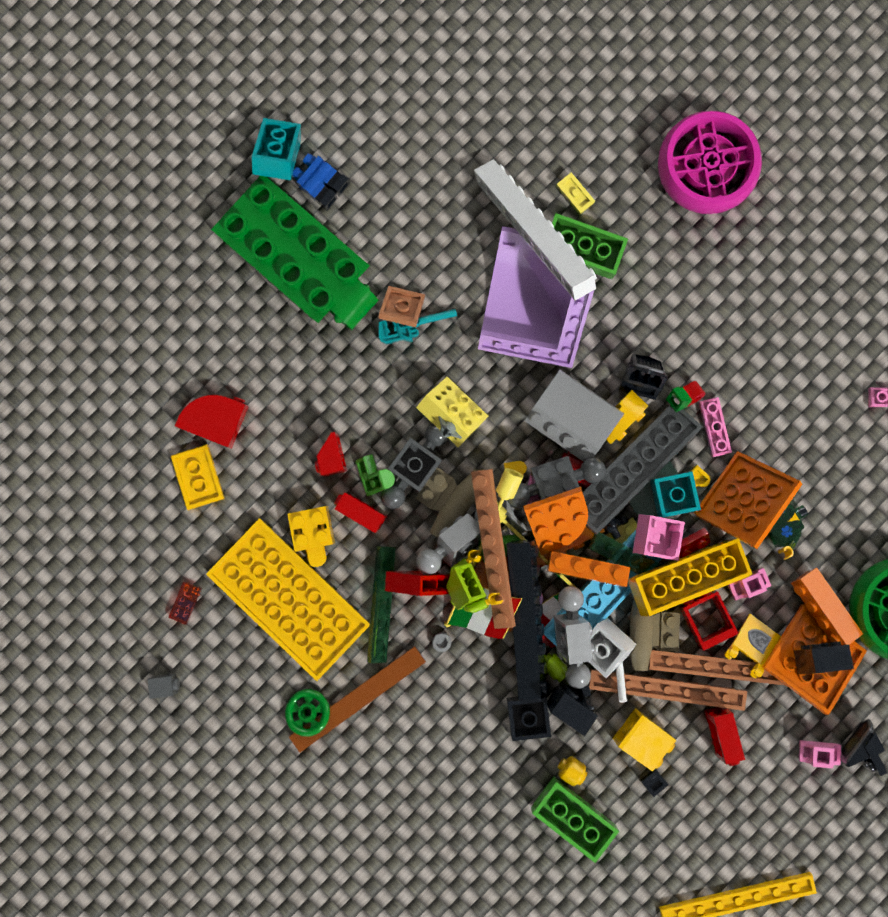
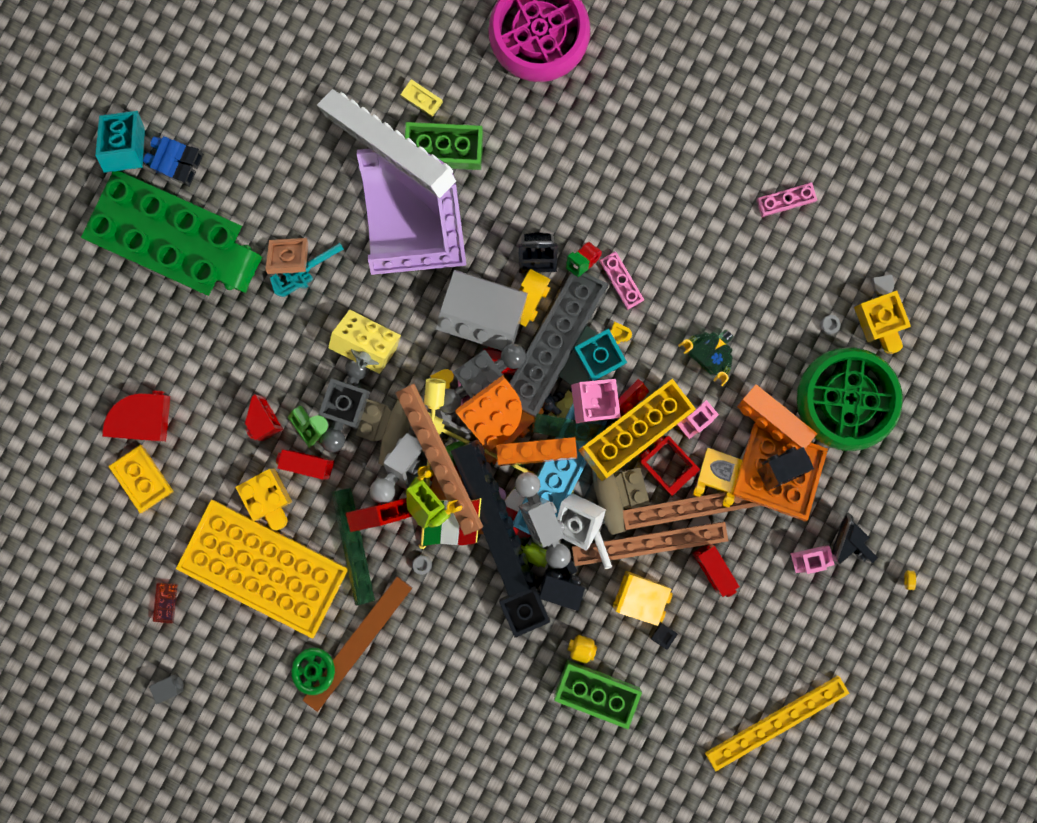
camera: 15 degrees left, 0 degrees up
orange plate [694,451,803,549] -> none

